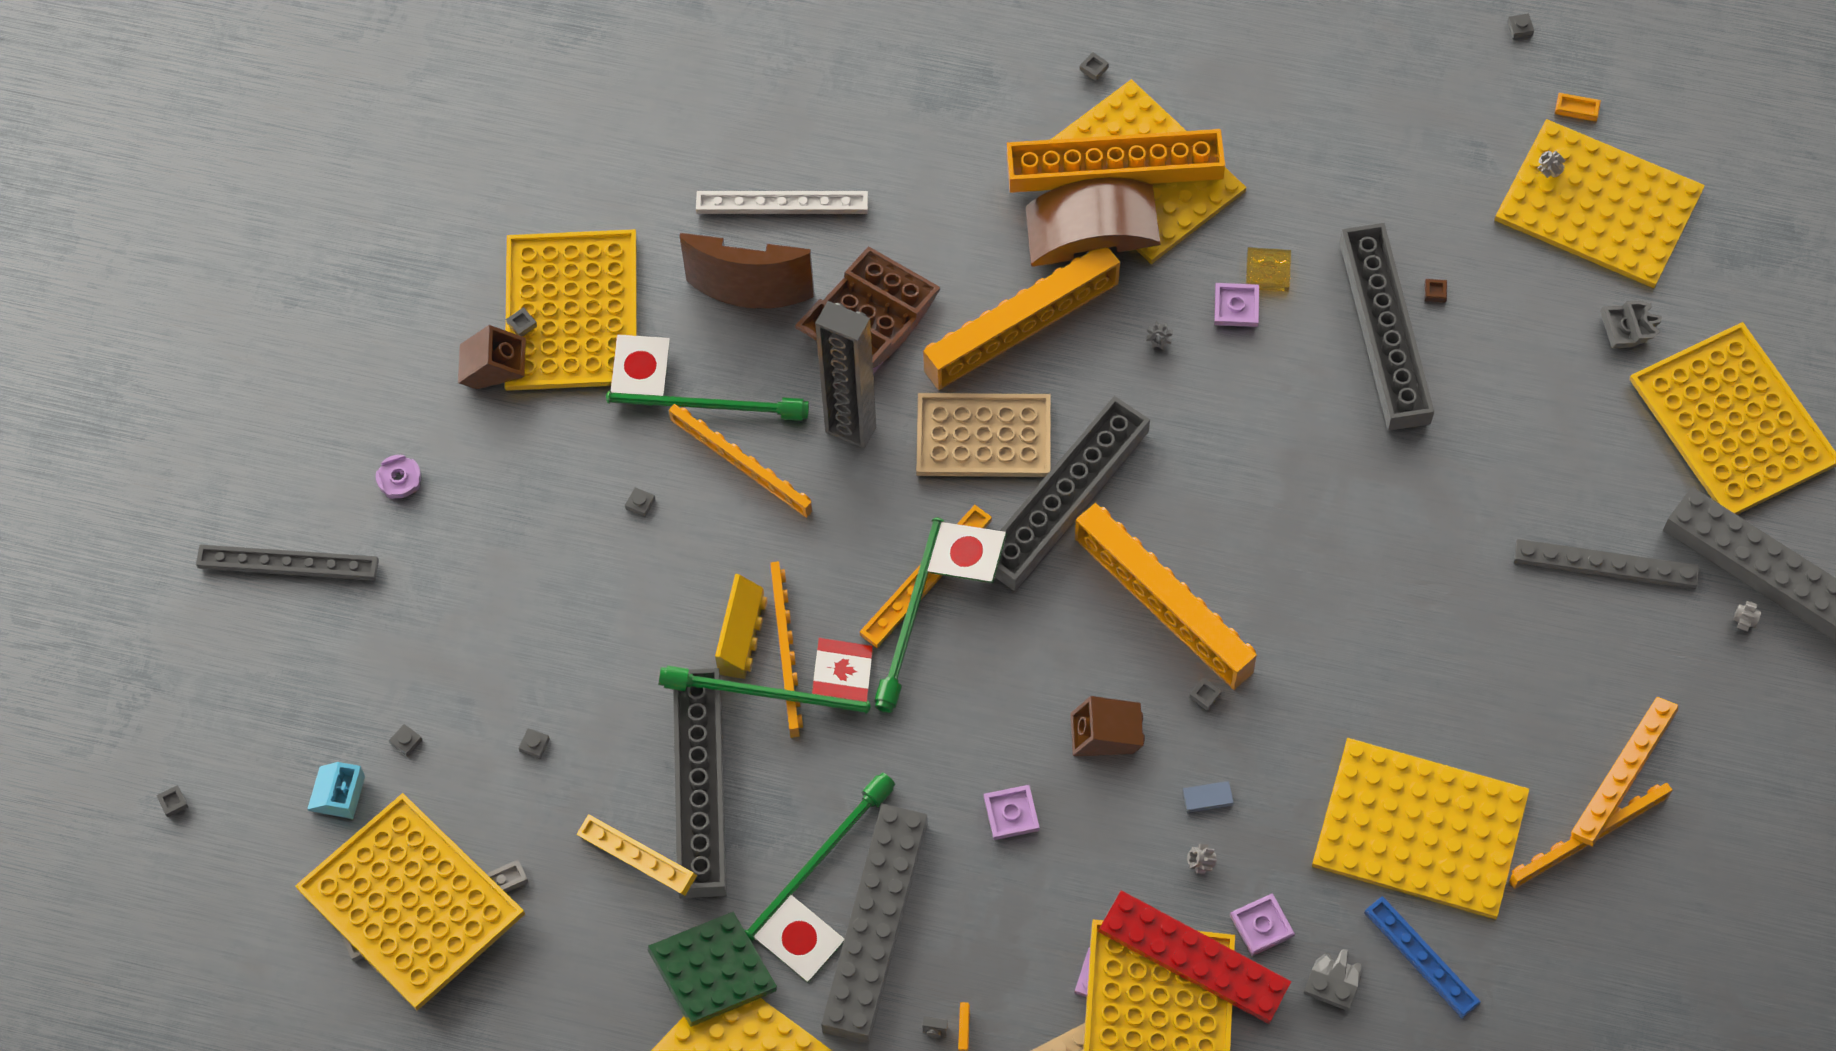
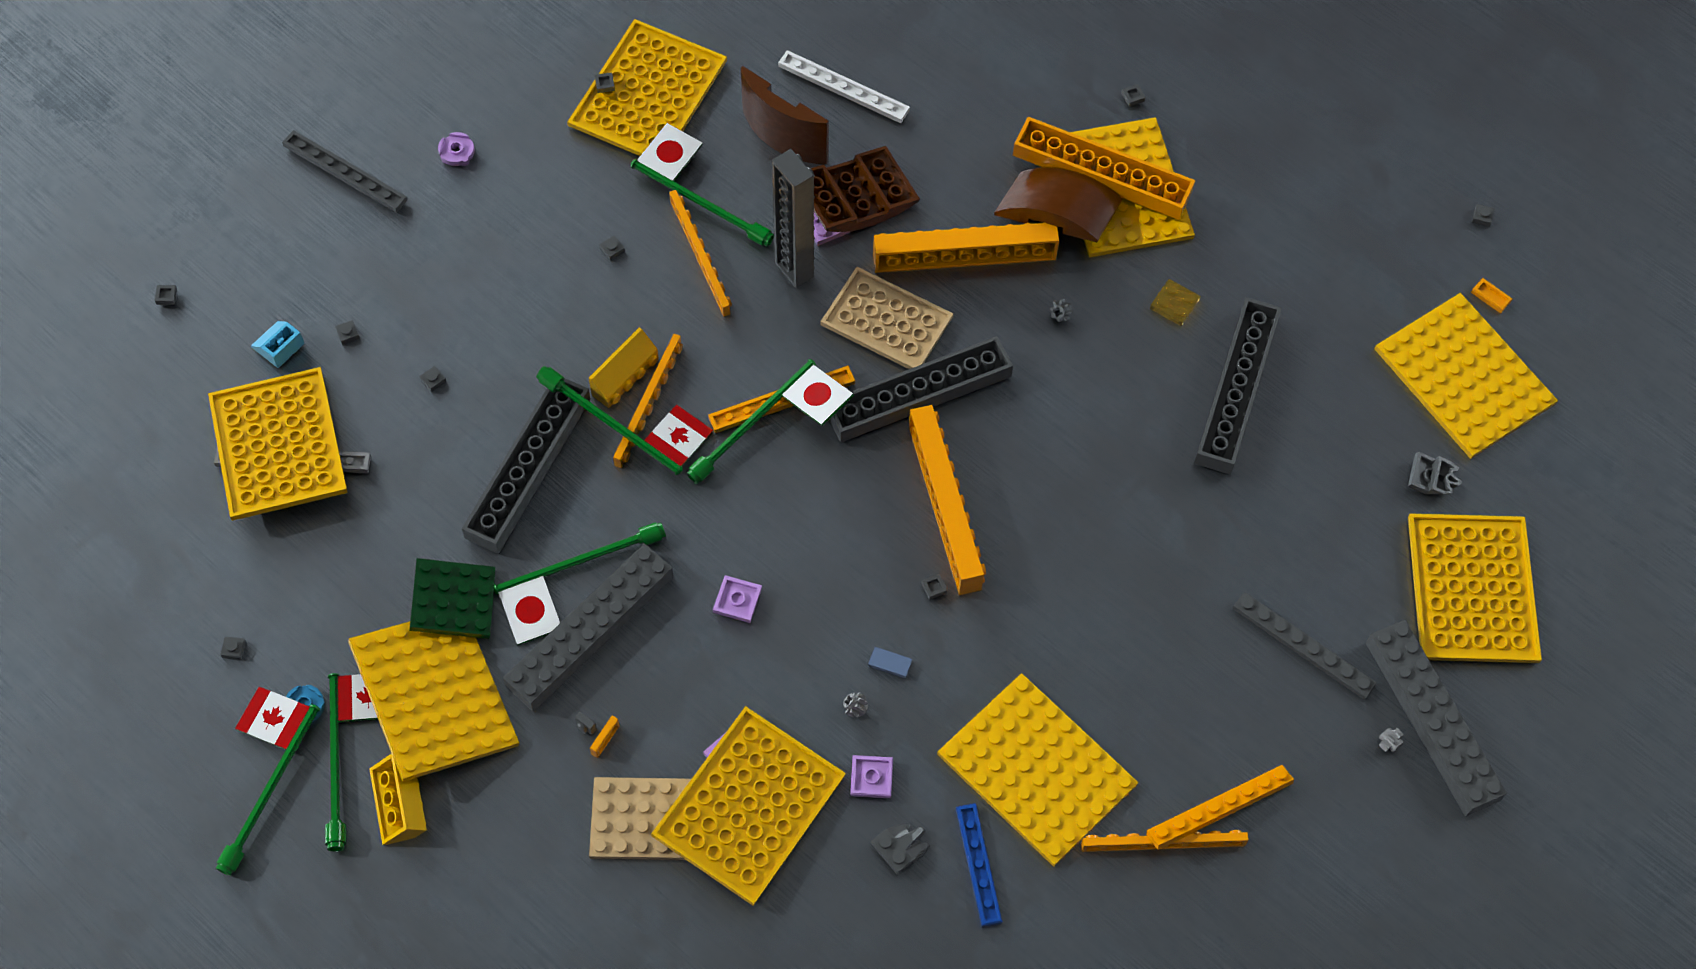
camera: 25 degrees right, 0 degrees up
reddish brown slope [458,325,526,389] -> none
yellow plate [576,814,697,896] -> none
reddish brown slope [1070,696,1145,756] -> none
red plate [1098,890,1292,1024] -> none
lavender plate [1214,283,1259,327] -> none
reddish brown tile [1424,279,1447,303] -> none
light grey gear [1537,151,1566,178] -> none

